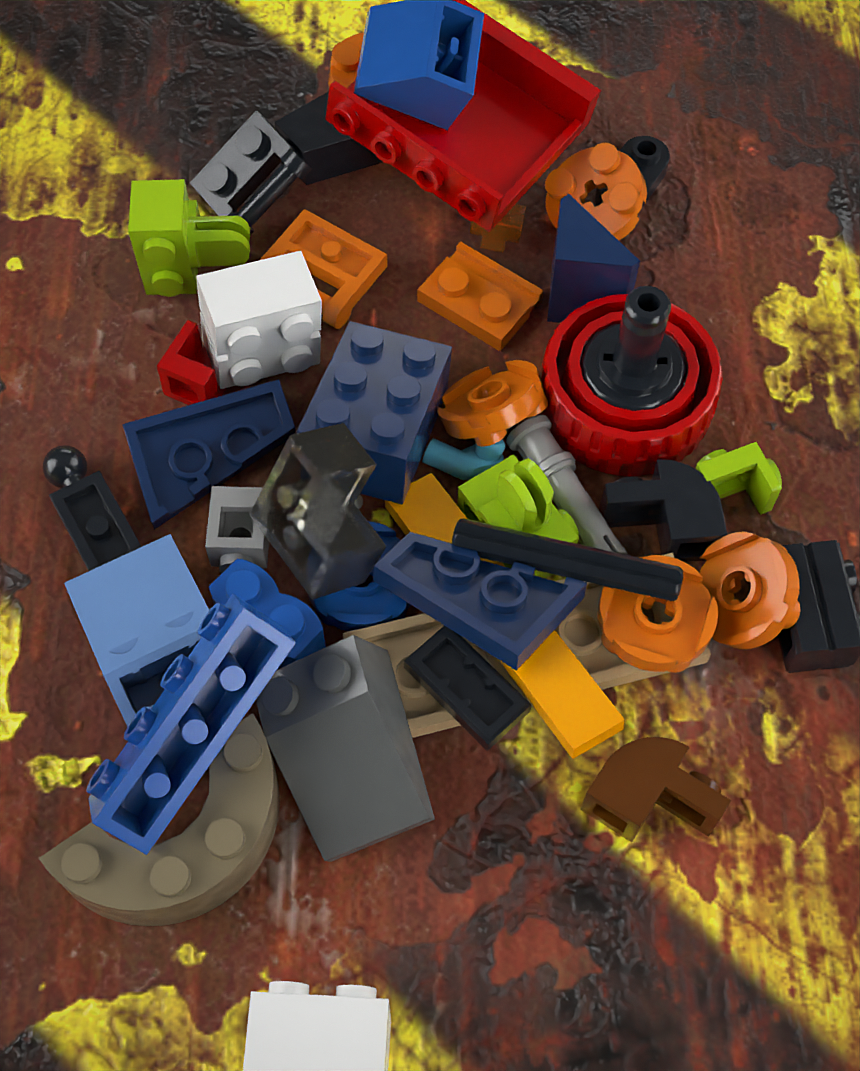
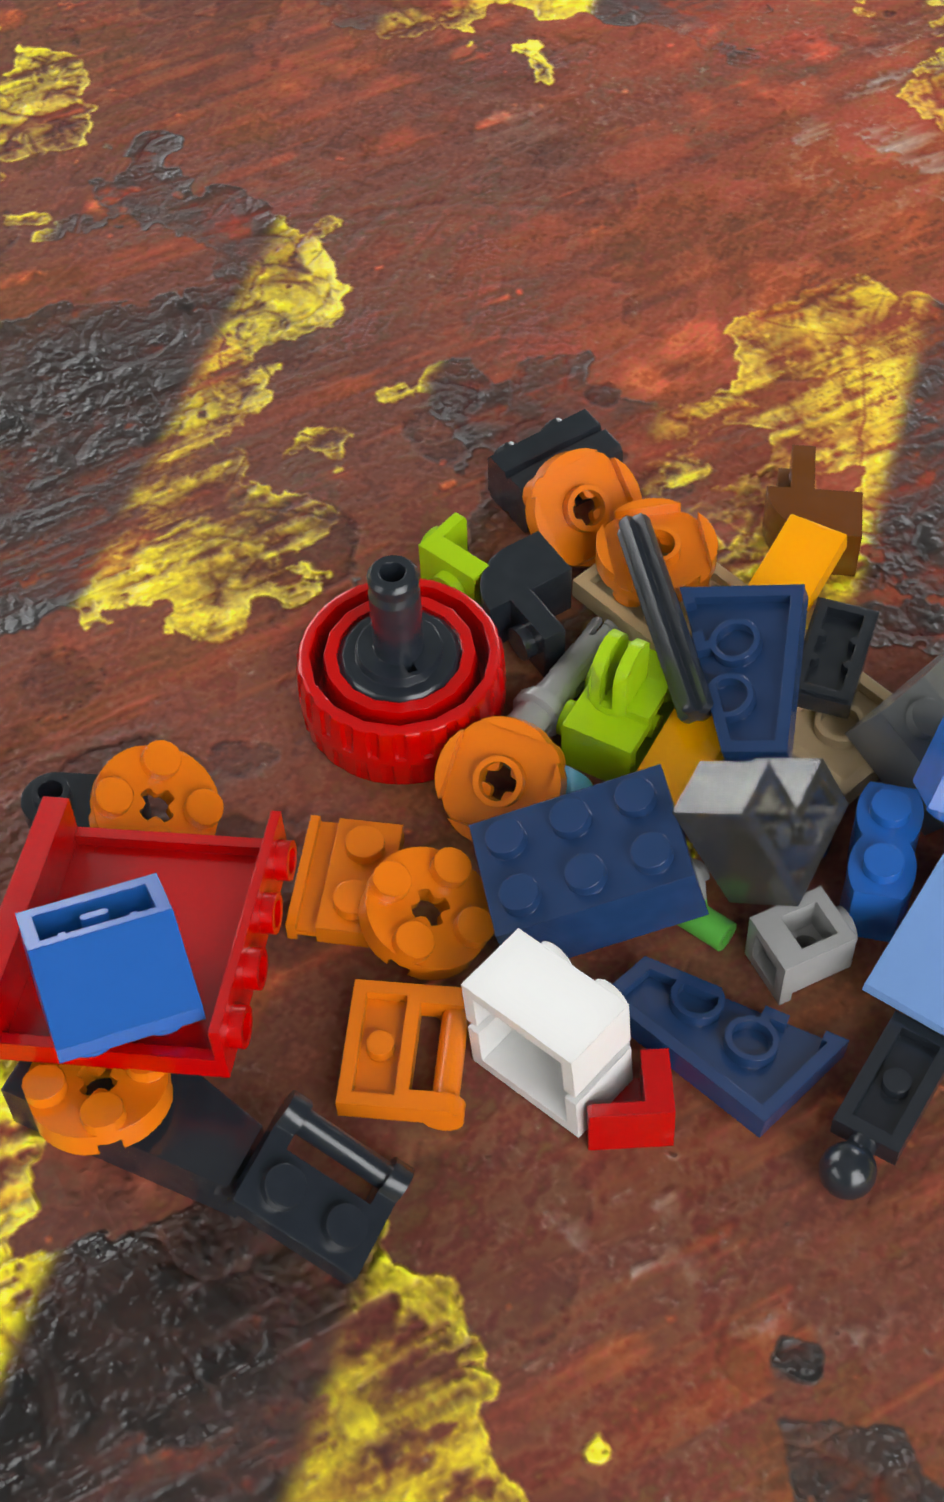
camera: 115 degrees left, 10 degrees down
lime brick [128,179,250,297] -> none
dark blue slope [547,194,640,323] -> none
none -> orange plate [358,847,494,980]

